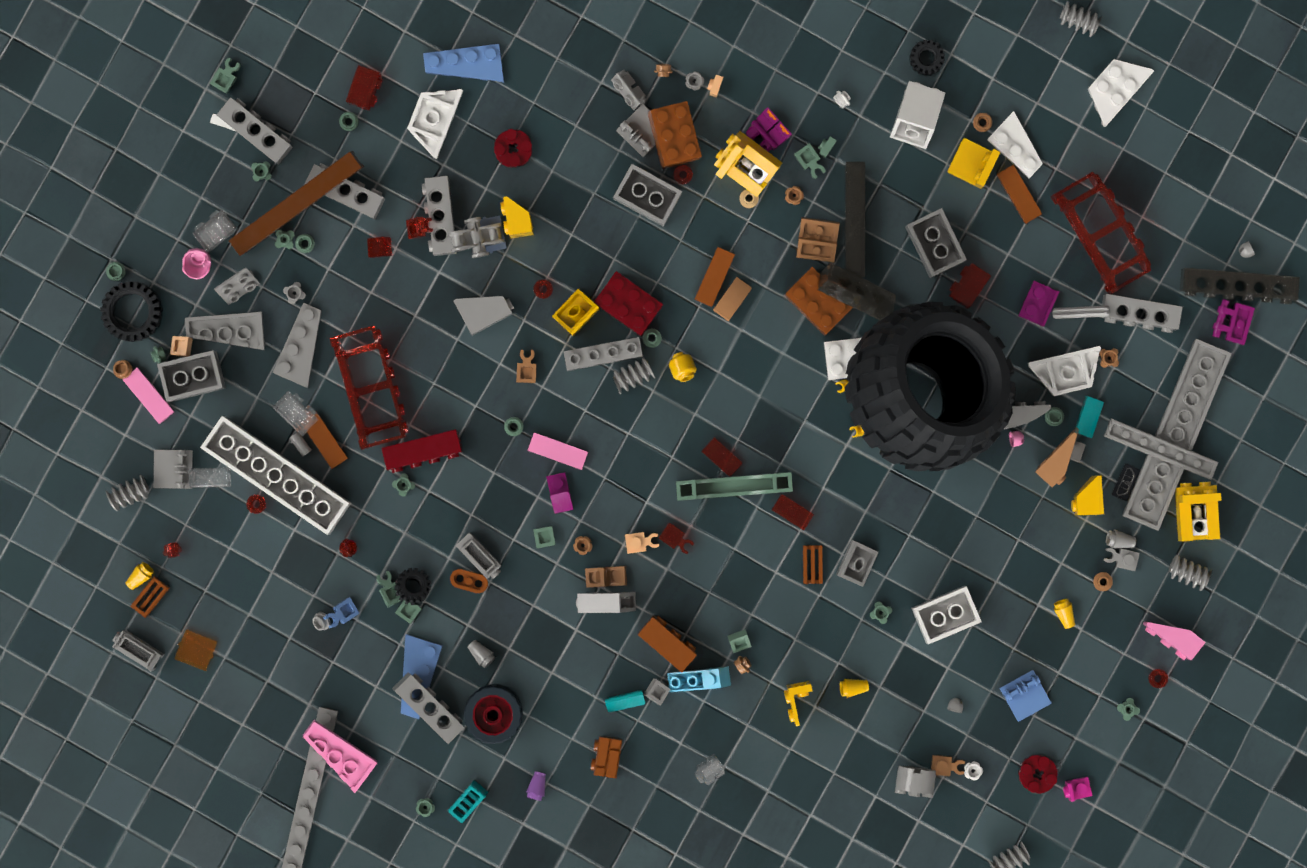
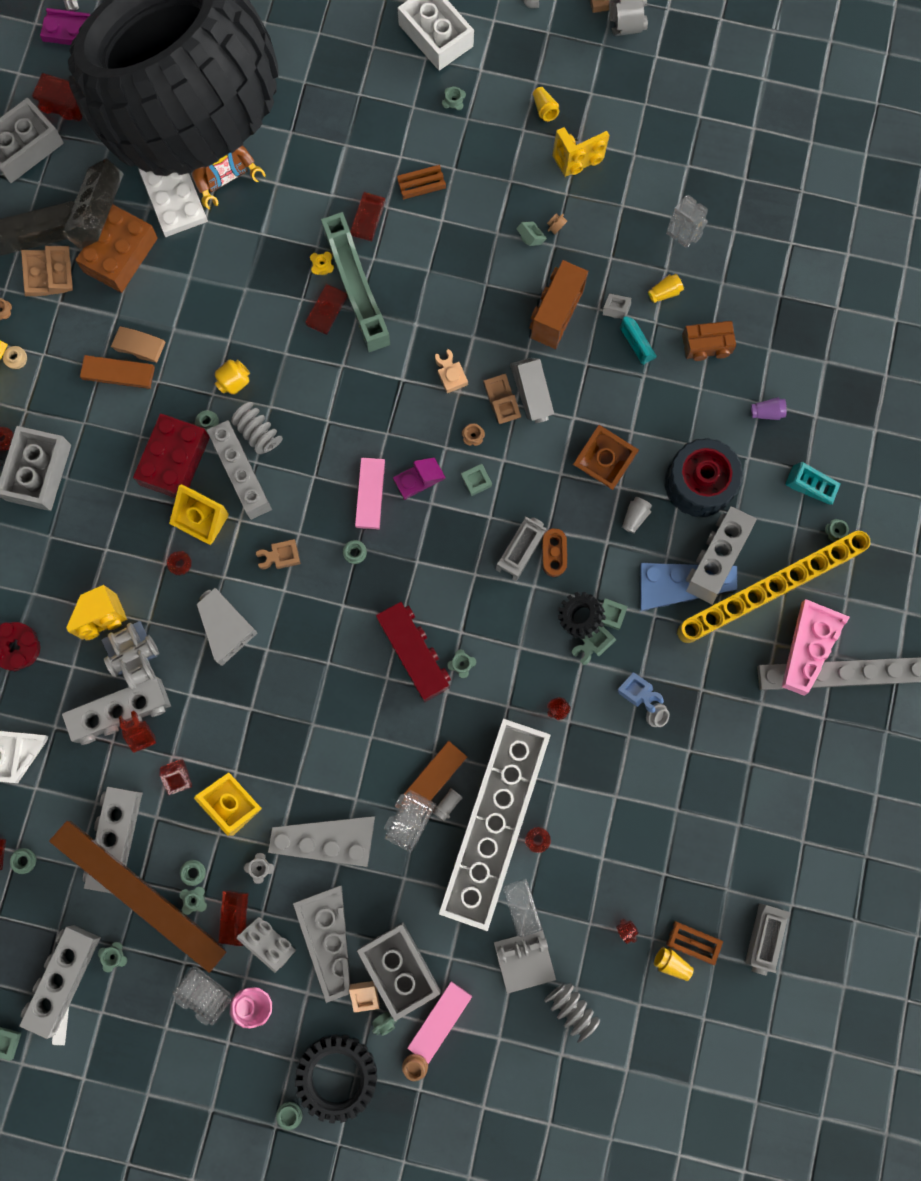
camera: 110 degrees left, 10 degrees down
clear orange piece [174,629,217,671] -> none
clear red windscreen [329,325,409,450] -> none
clear red plate [659,523,694,554] -> none
medium azure slope [667,666,731,692] -> none
light grey slope [836,540,879,587] -> none
none -> yellow slope [194,773,262,836]
none -> clear red plate [218,890,248,946]
none -> yellow plate [310,252,334,275]
none -> dark orange slope [573,425,639,490]
none -> yellow cone [648,273,684,303]
none -> yellow beam [677,531,870,643]

